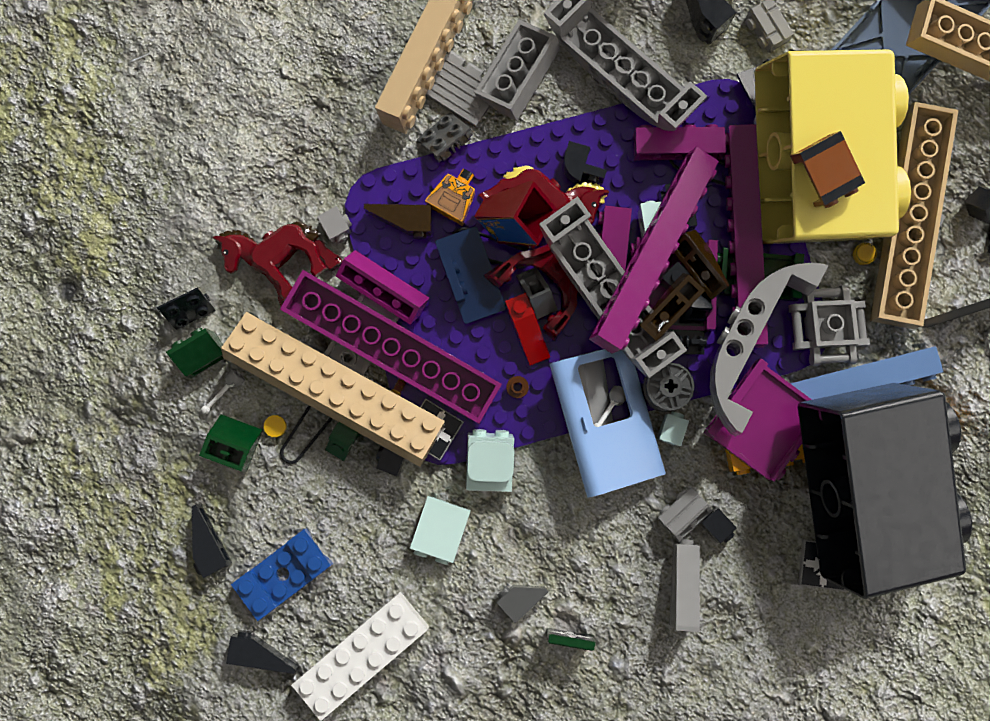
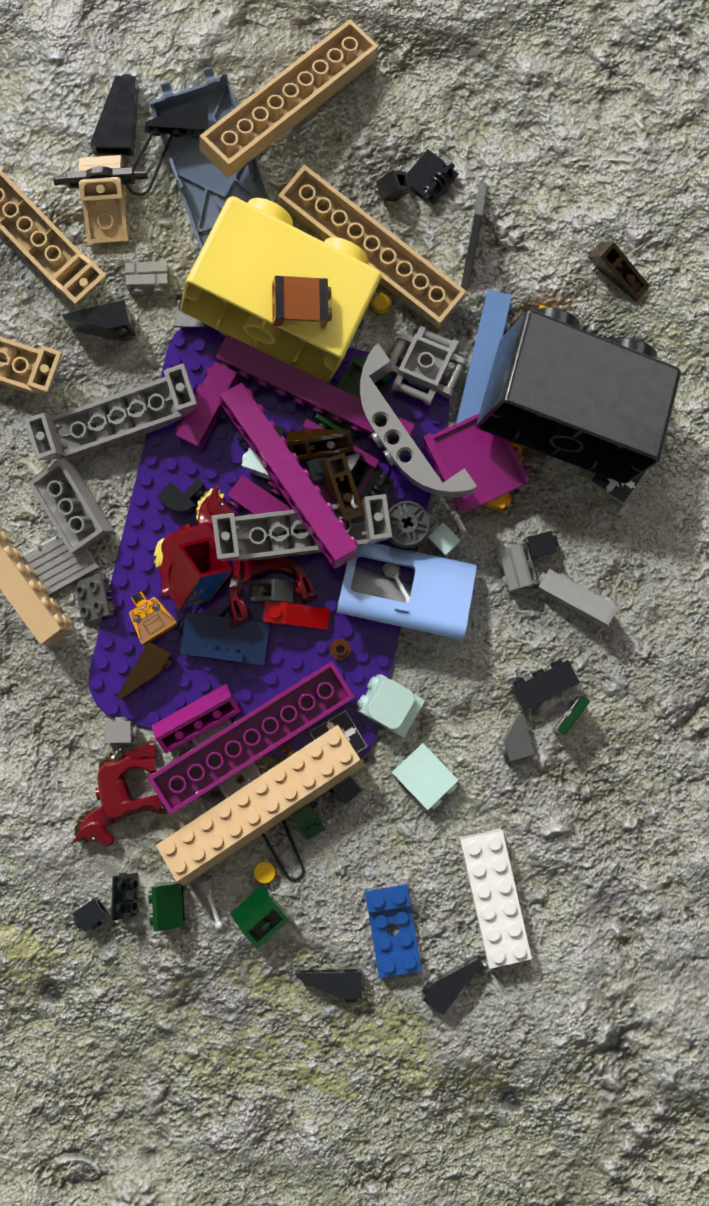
camera: 60 degrees left, 0 degrees up
none -> black brick [72,896,109,931]
none -> black brick [509,659,580,712]

